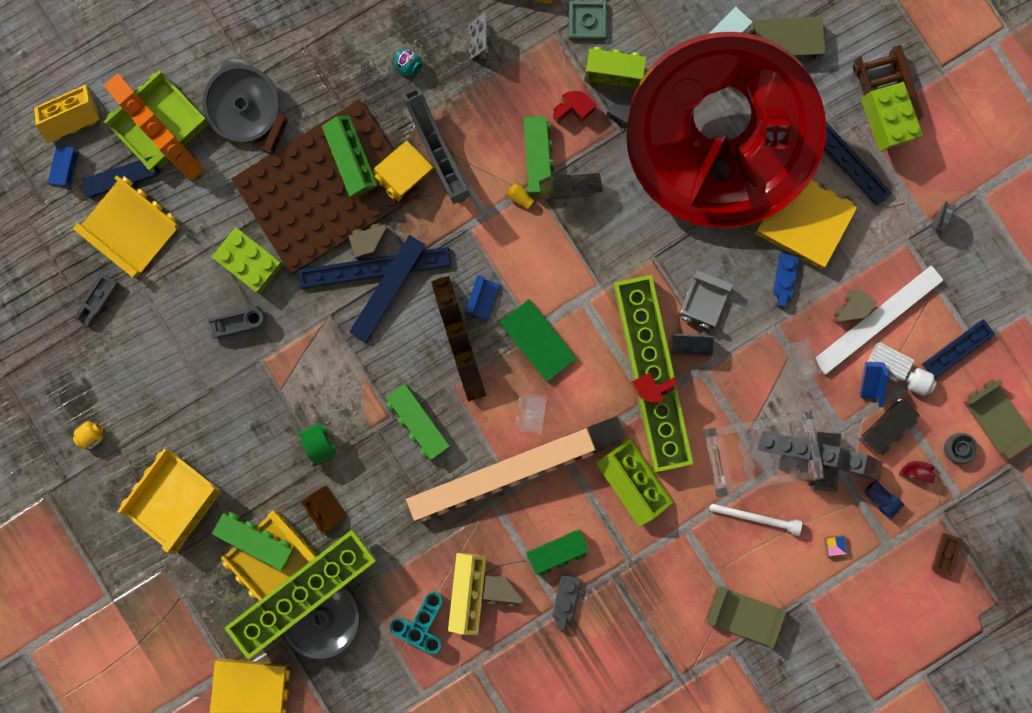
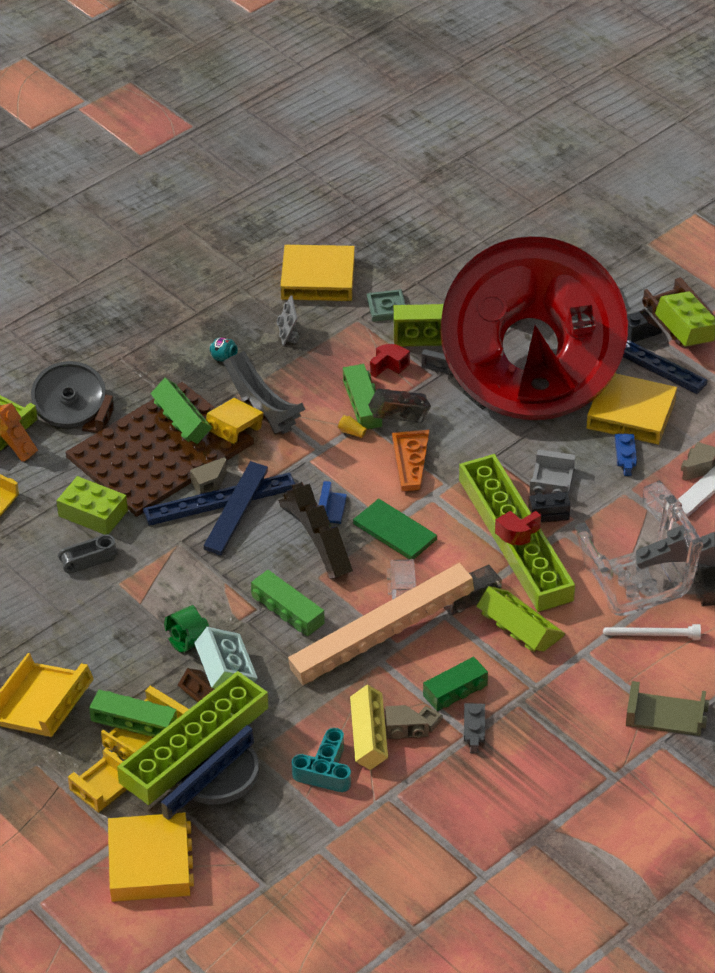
camera: 10 degrees left, 40 degrees down
none -> yellow panel [68,748,127,813]
none -> dark blue tile [161,725,254,820]
none -> light aqua brick [195,627,258,689]
none -> orange wing [392,430,429,492]
none -> dark tan tile [419,706,443,732]
none -> black slope [627,309,662,343]

